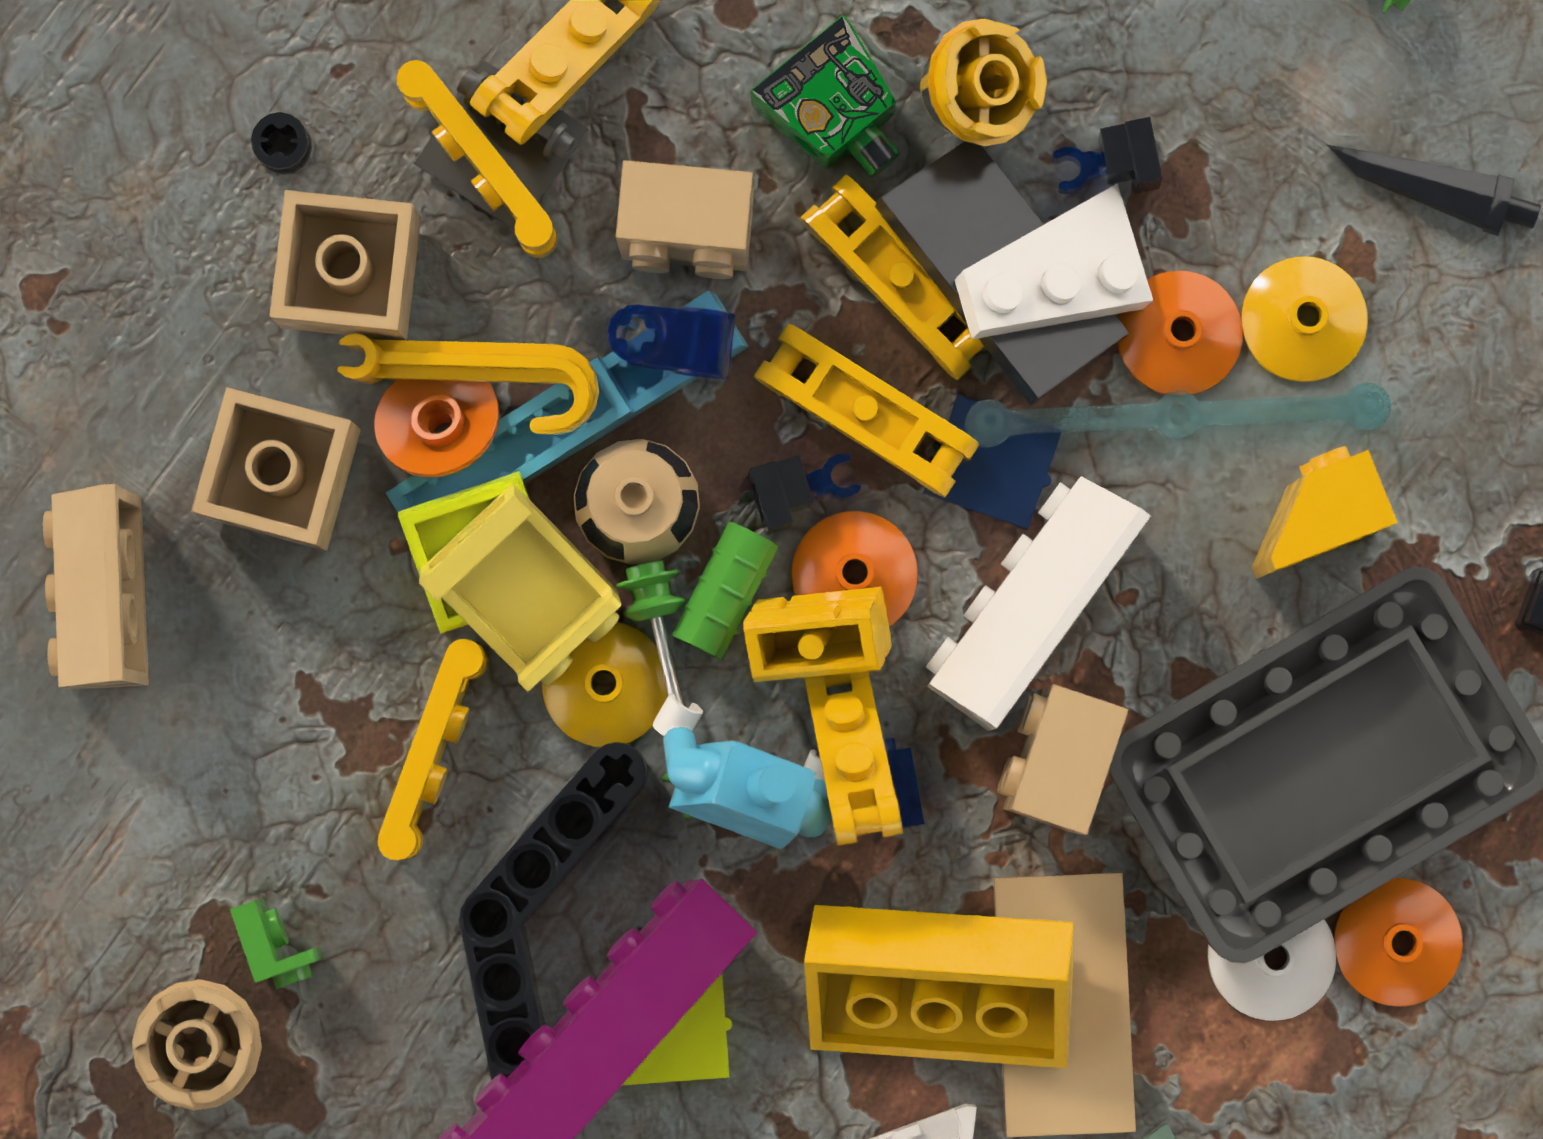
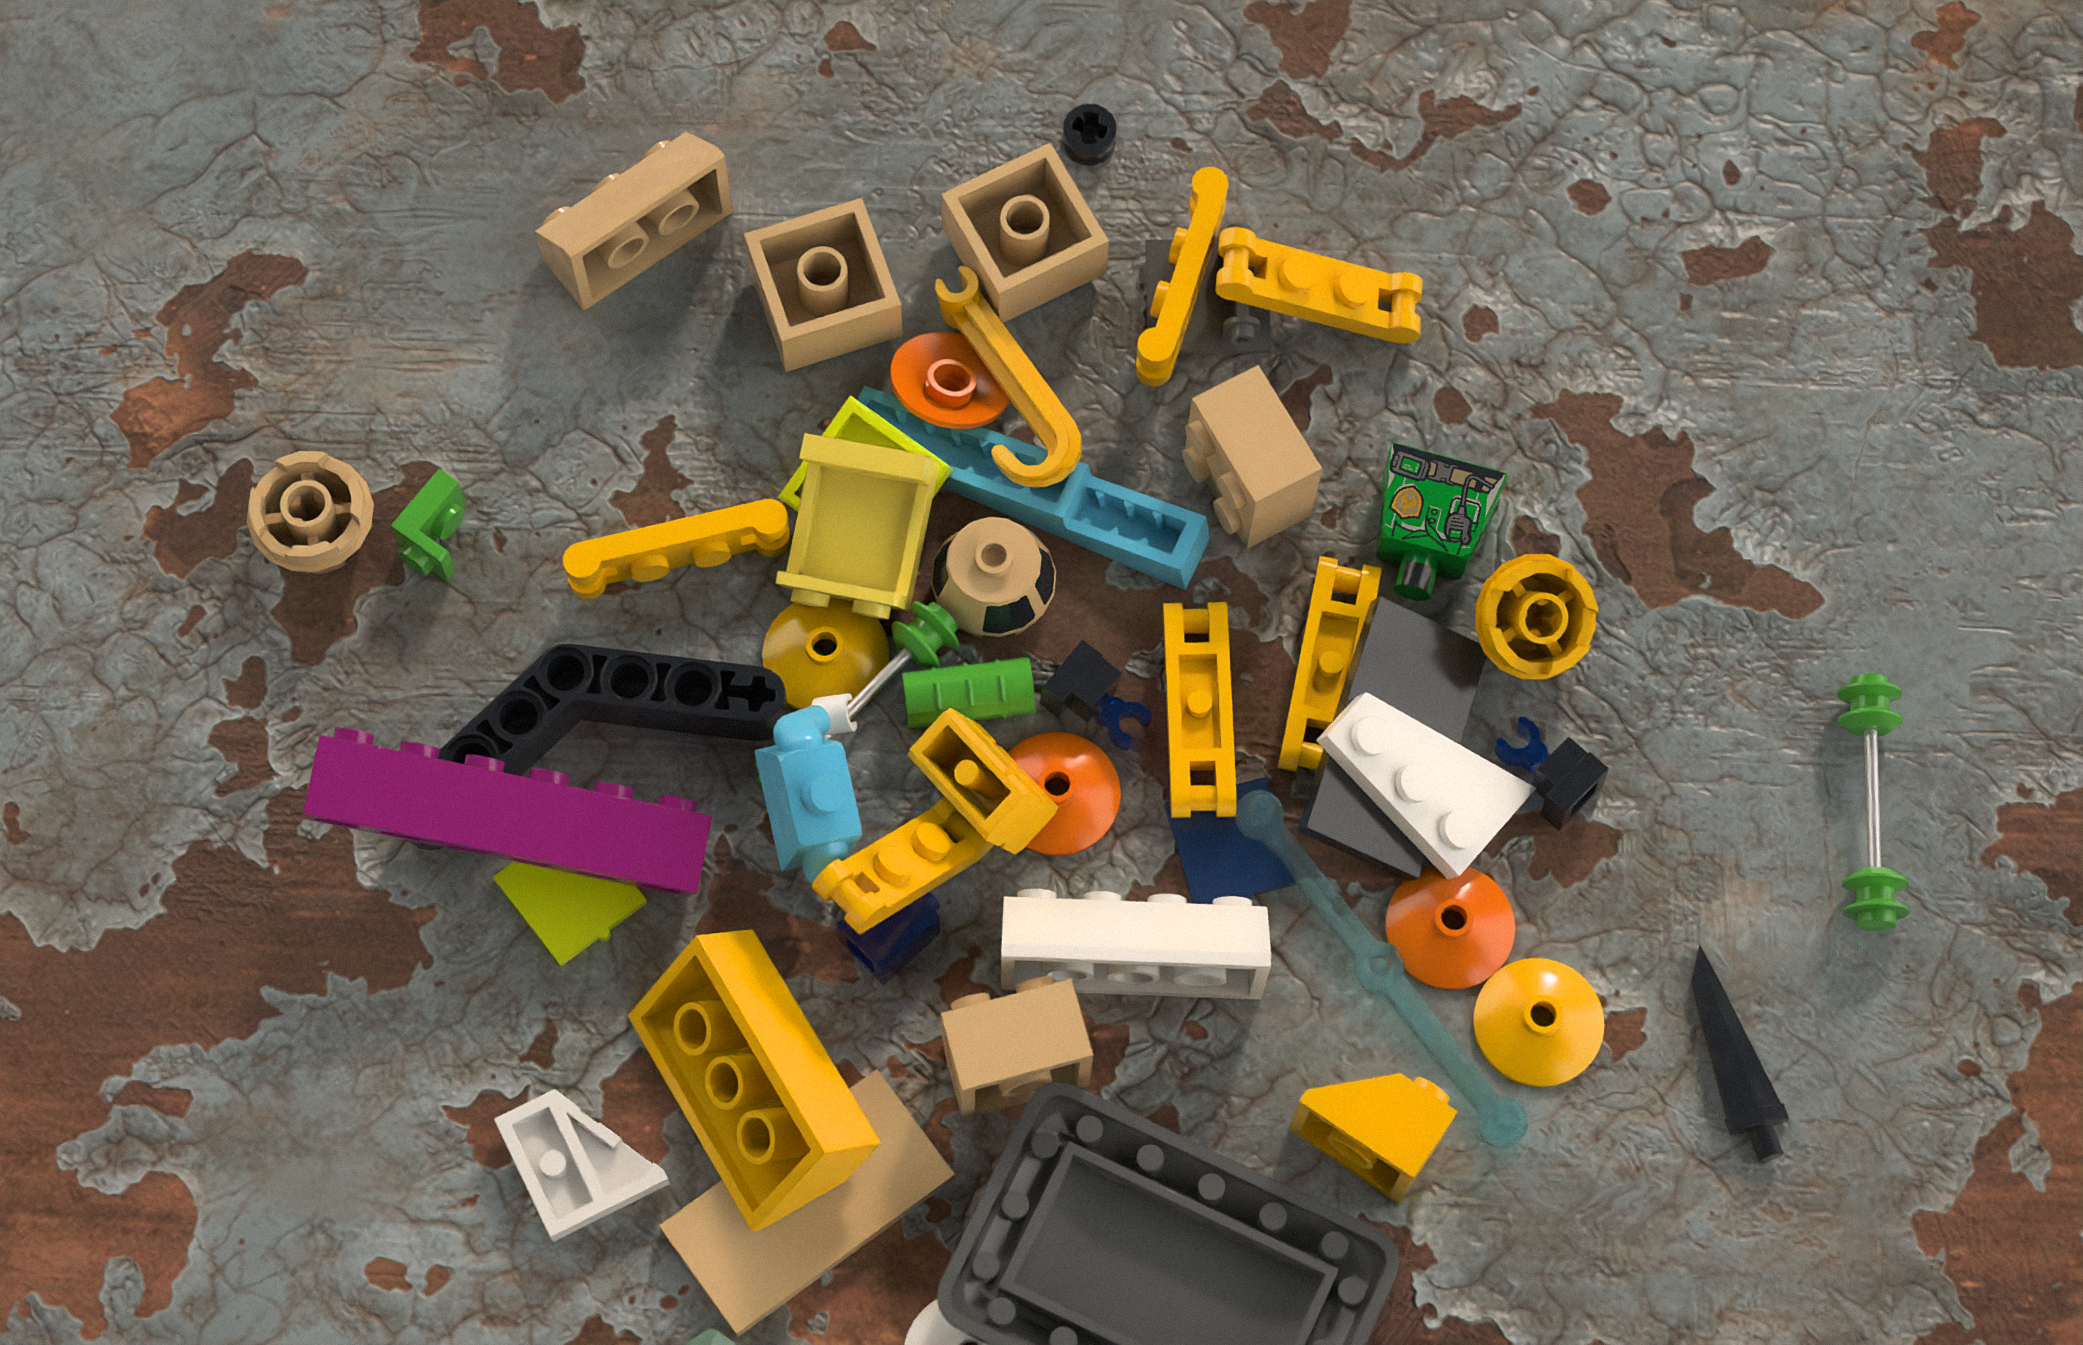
camera: 50 degrees right, 15 degrees down
clear blue piece [607,304,736,379] -> none

